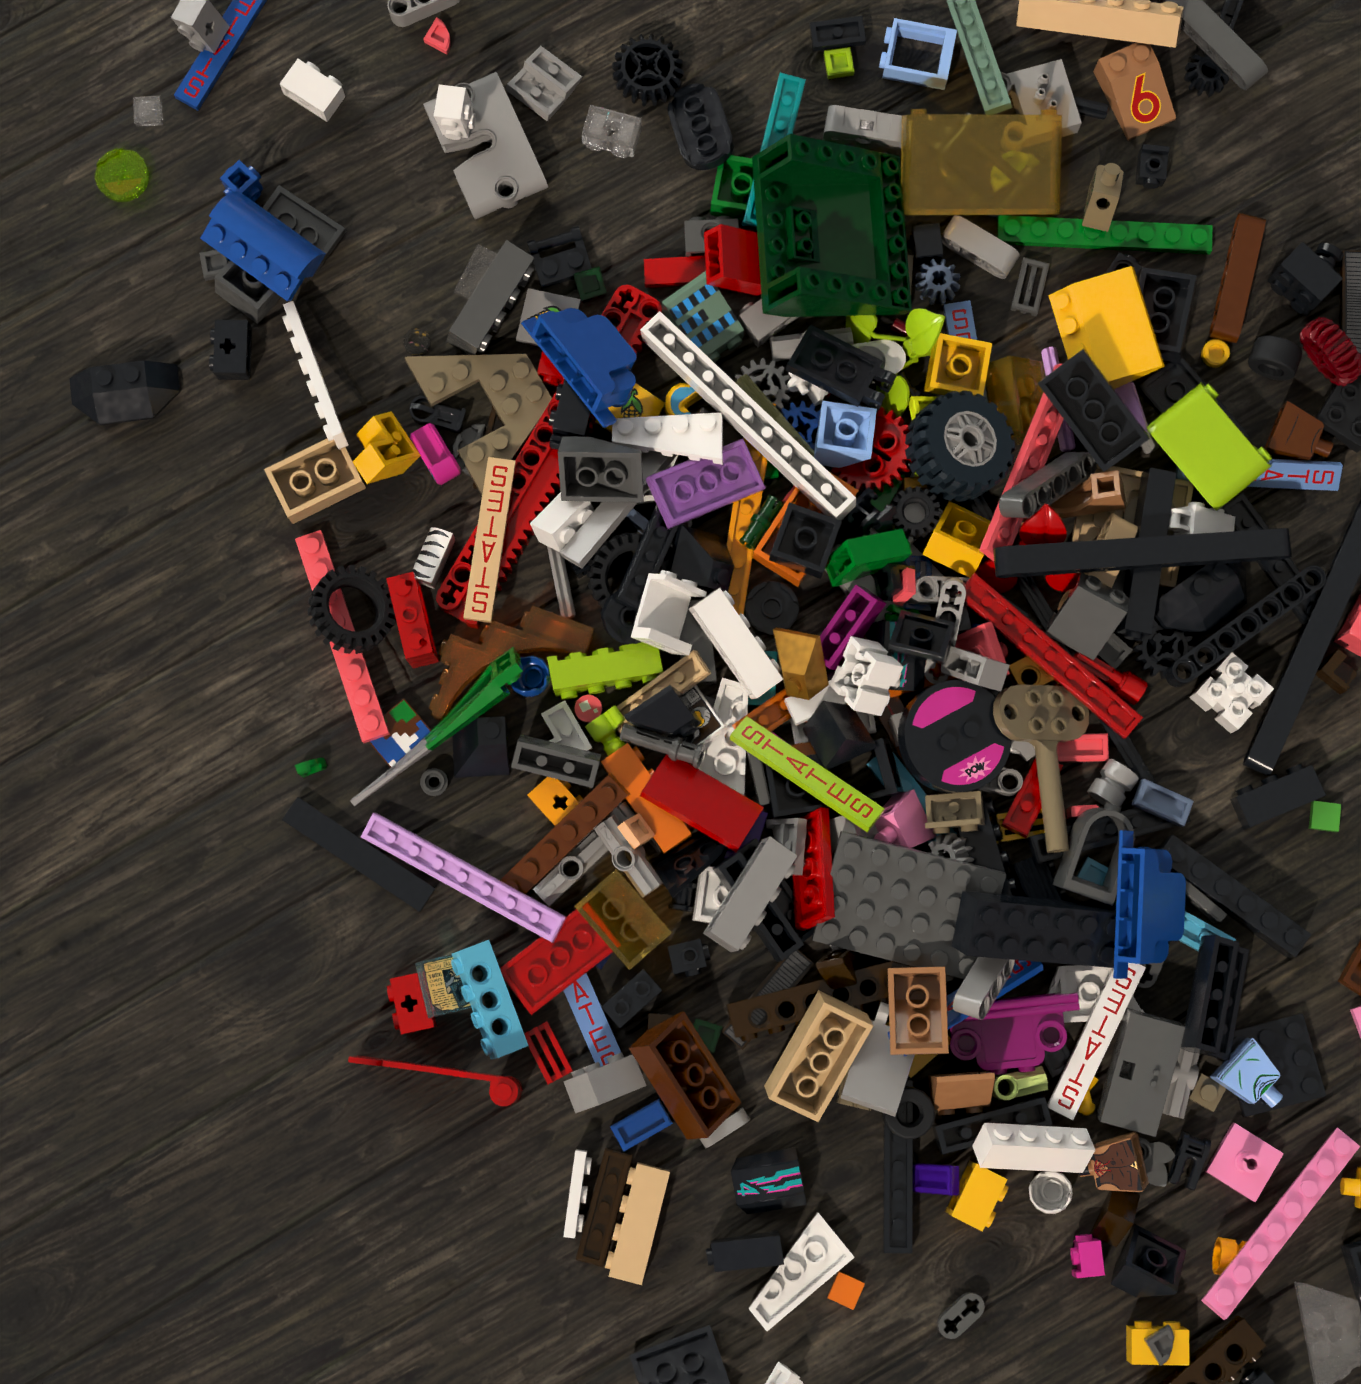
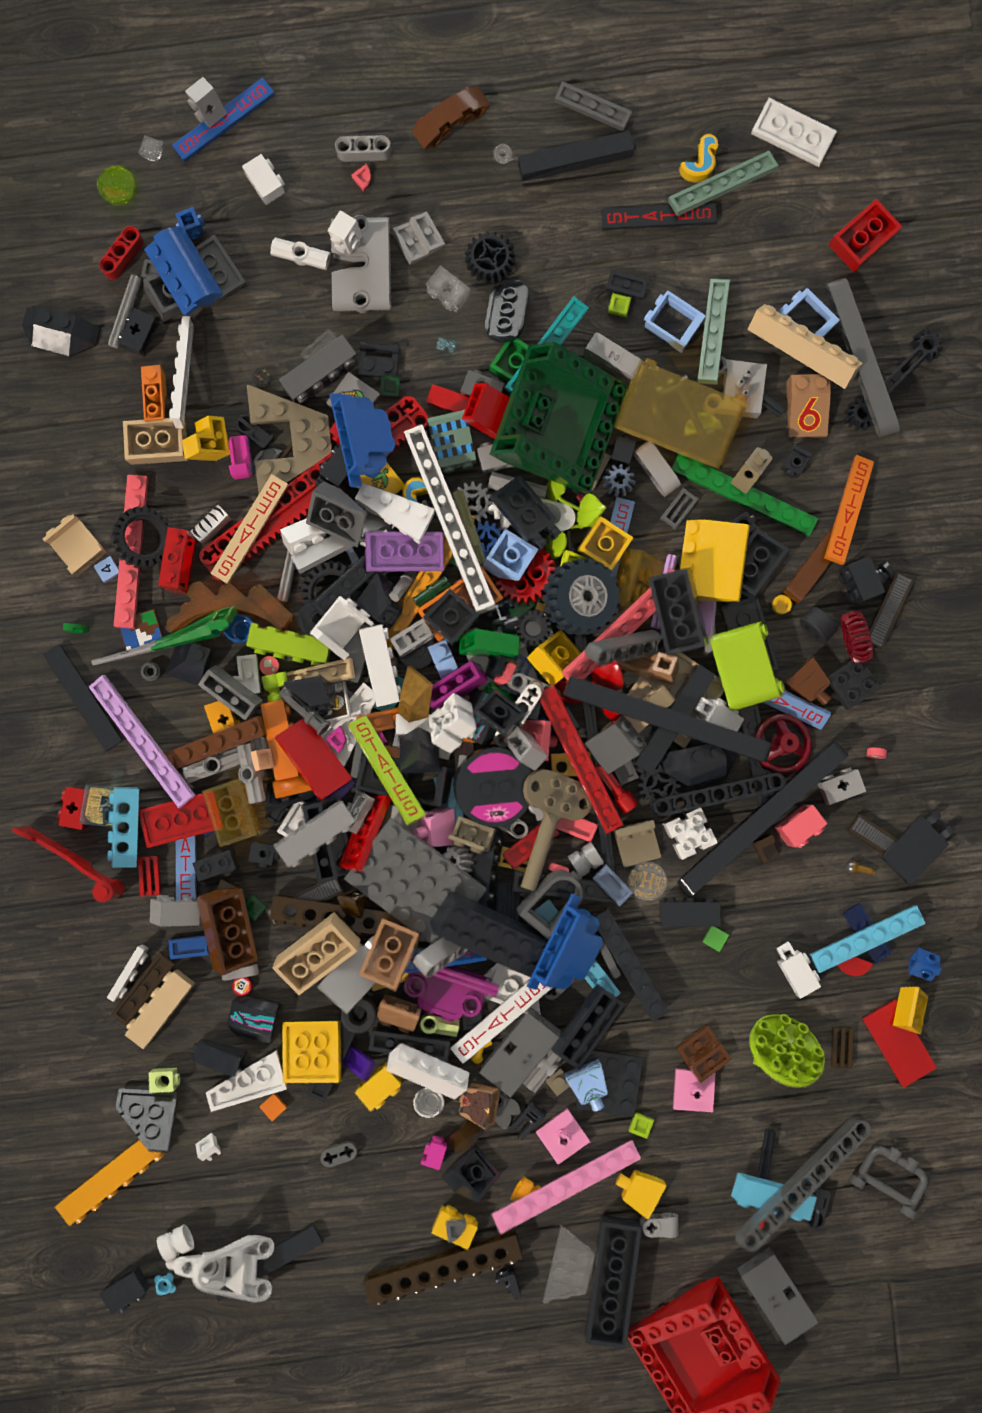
camera: 25 degrees right, 5 degrees up
none -> tan panel [43,514,107,577]
none -> light blue tile [94,556,119,583]
none -> red beam [99,226,144,280]
none -> light grey axle [108,275,142,349]
none -> orange slope [141,365,167,422]
none -> yellowish green brick [149,1068,180,1093]
none -> tile [232,977,253,996]
none -> white piece [270,238,331,270]
none -> orange tile [272,775,312,798]
none -> yellow plate [283,1021,341,1083]
none -> dark pink tile [326,726,346,753]
none -> light grey piece [389,571,418,602]
none -> light grey brick [390,618,434,658]
none -> light blue brick [428,640,458,679]
none -> clear light blue piece [436,337,456,353]
none -> dark tan bracket [614,820,661,867]
none -> clear tile [628,862,667,901]
none -> lime tile [628,1112,654,1139]
none -> dark red piece [754,713,812,775]
none -> orange tile [824,455,874,565]

